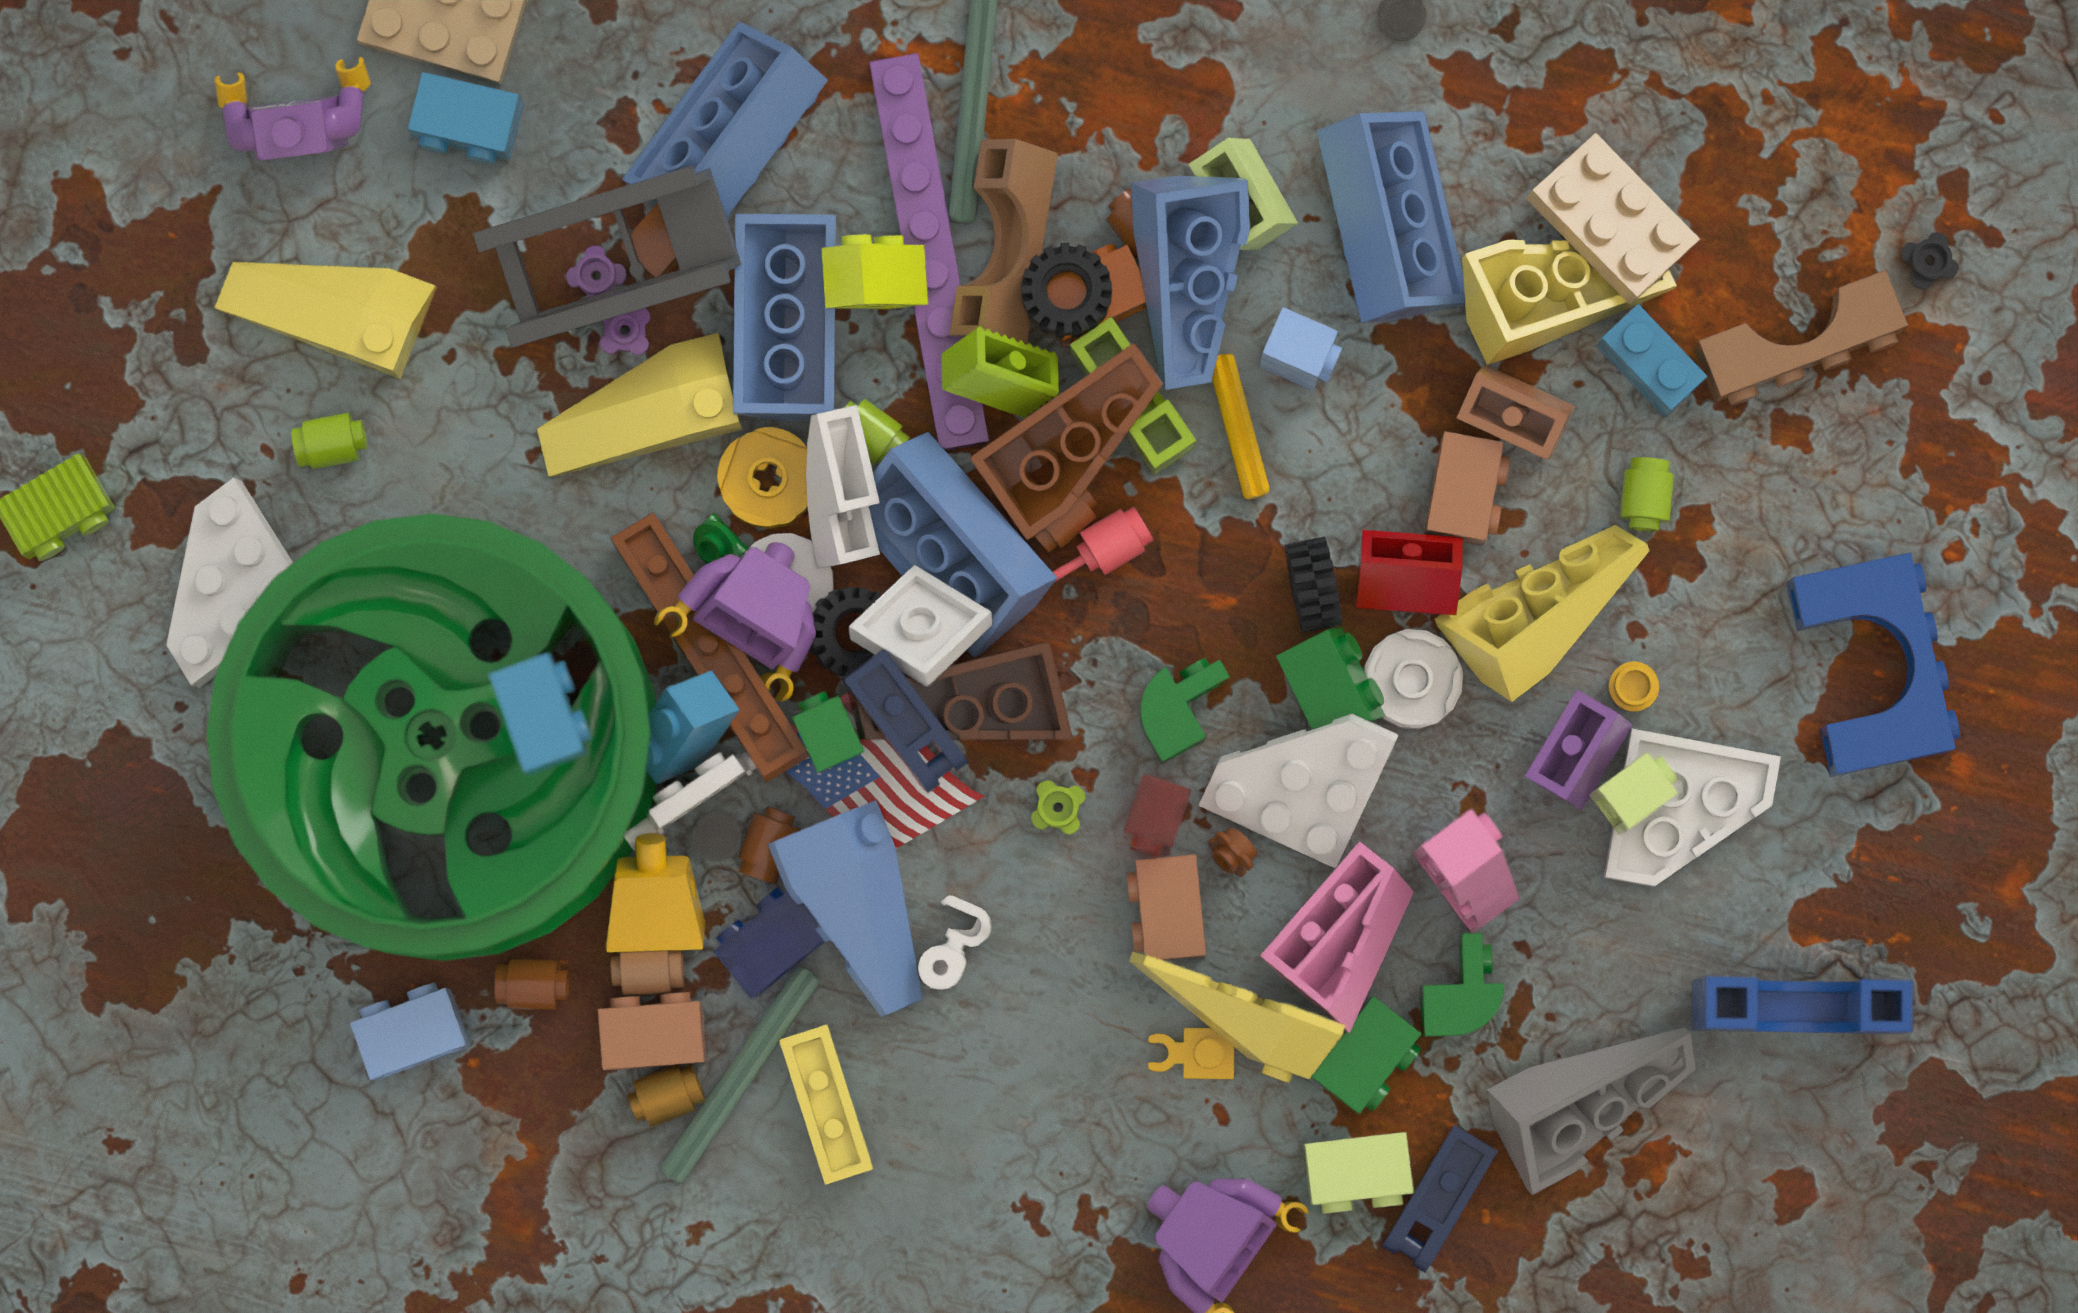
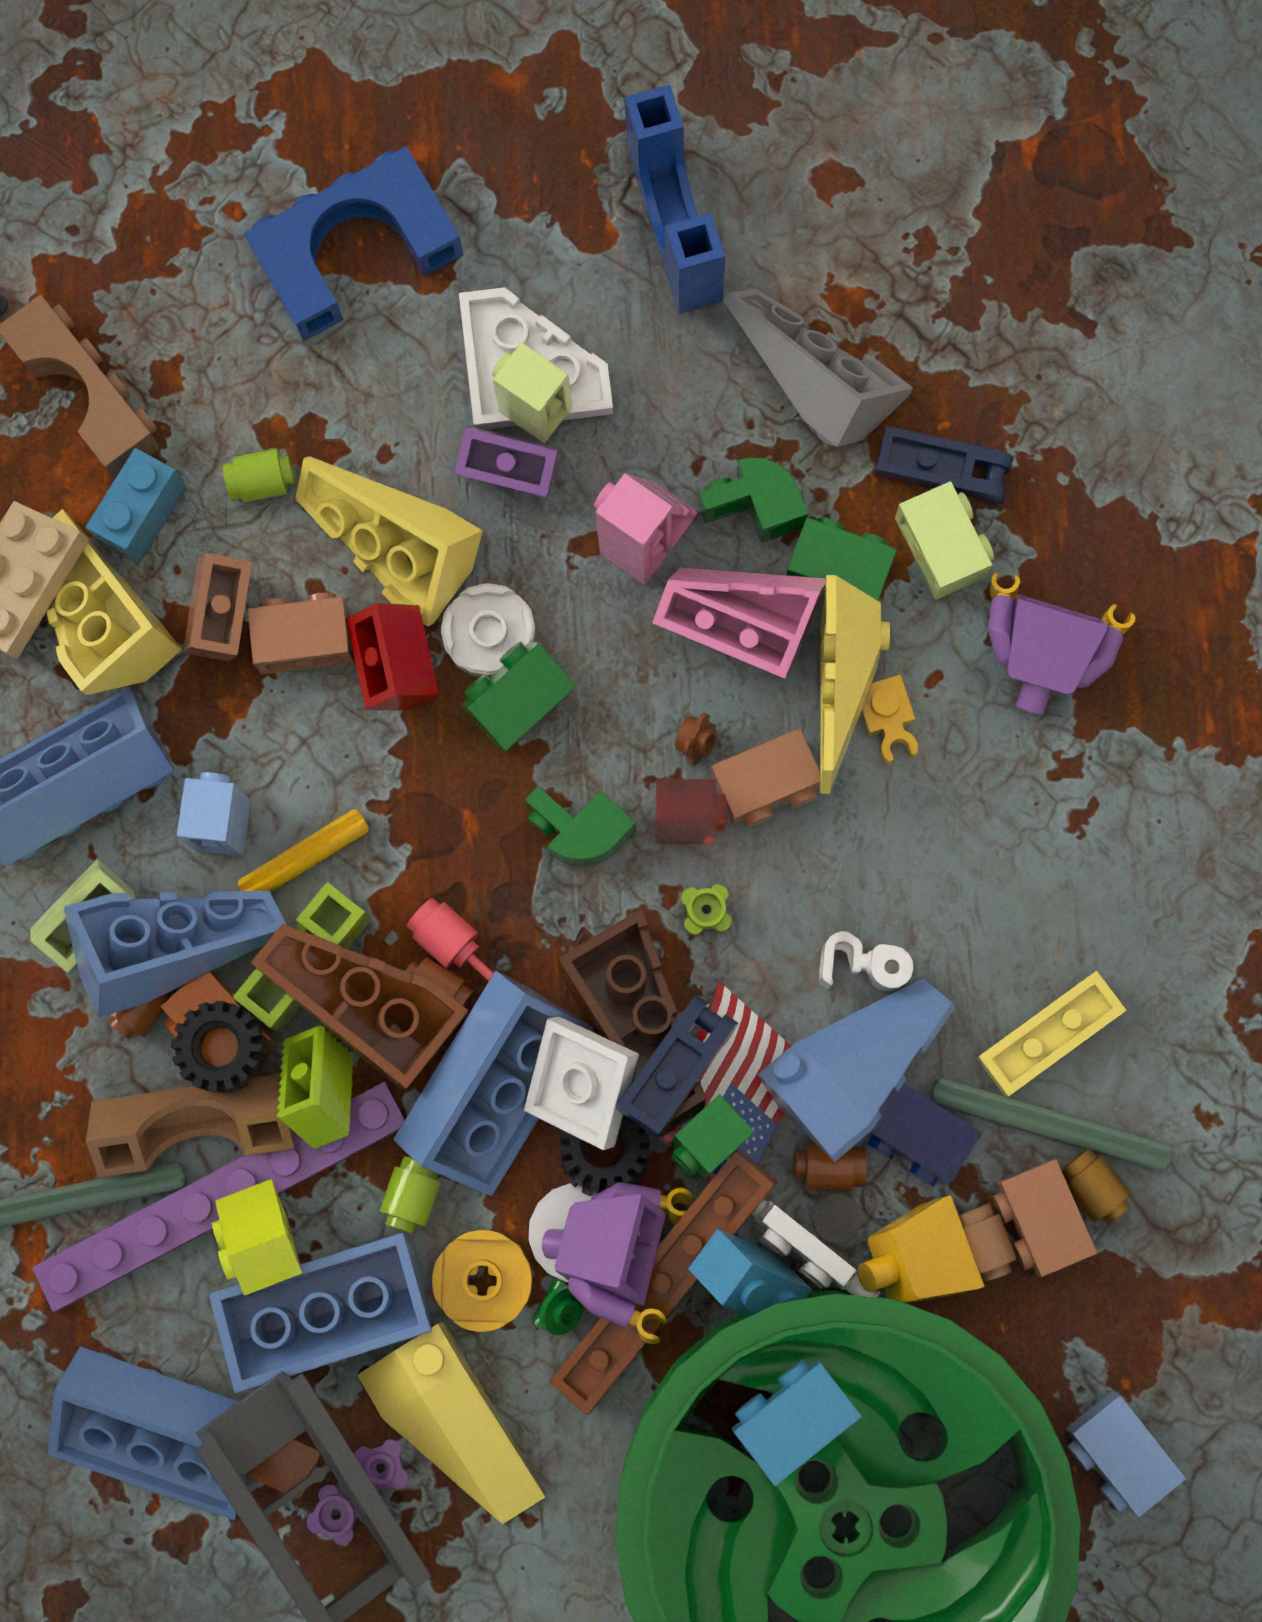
camera: 105 degrees left, 5 degrees down
dark orange brick [495,959,570,1010] -> none
white slope [806,405,880,569] -> none
white plate [1199,714,1398,869] -> none
black tyre [1285,536,1342,633] -> none
yellow plate [1608,661,1659,712] -> none

